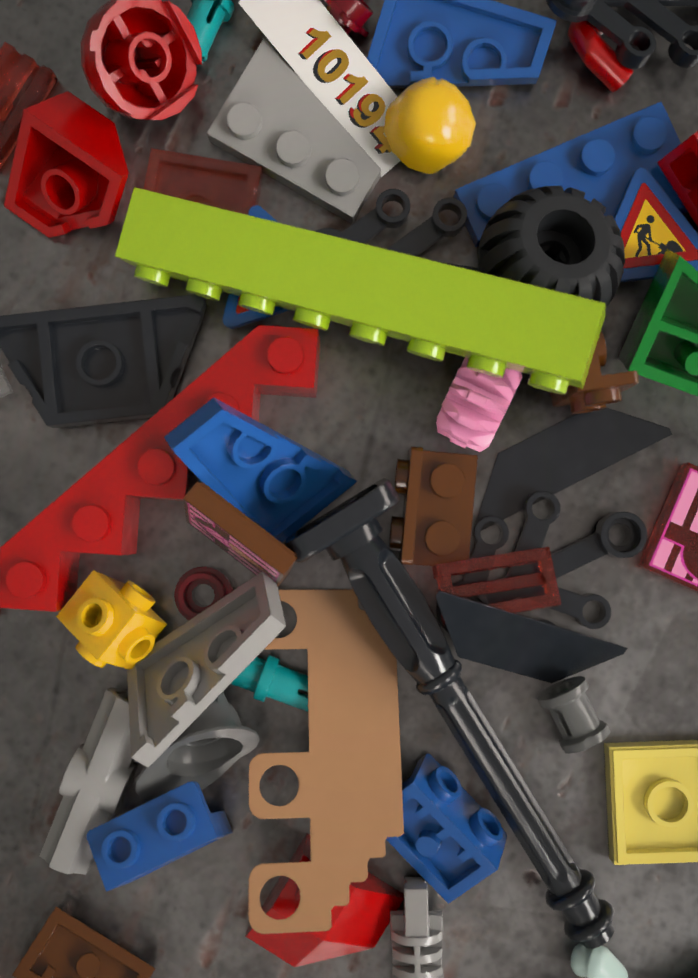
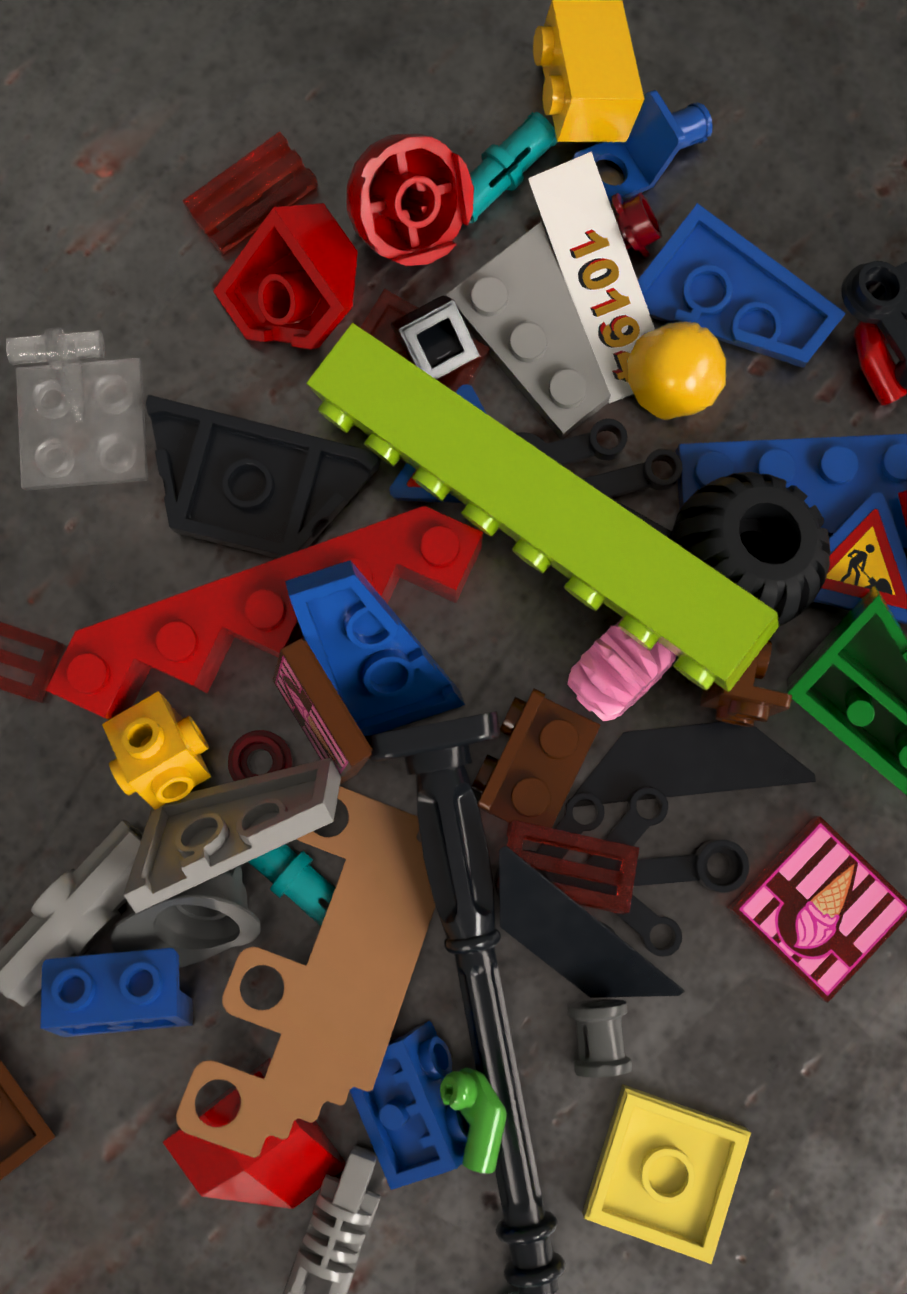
camera: 20 degrees right, 5 degrees down
none -> black slope [390,295,480,379]
none -> bright green arm [440,1067,507,1173]

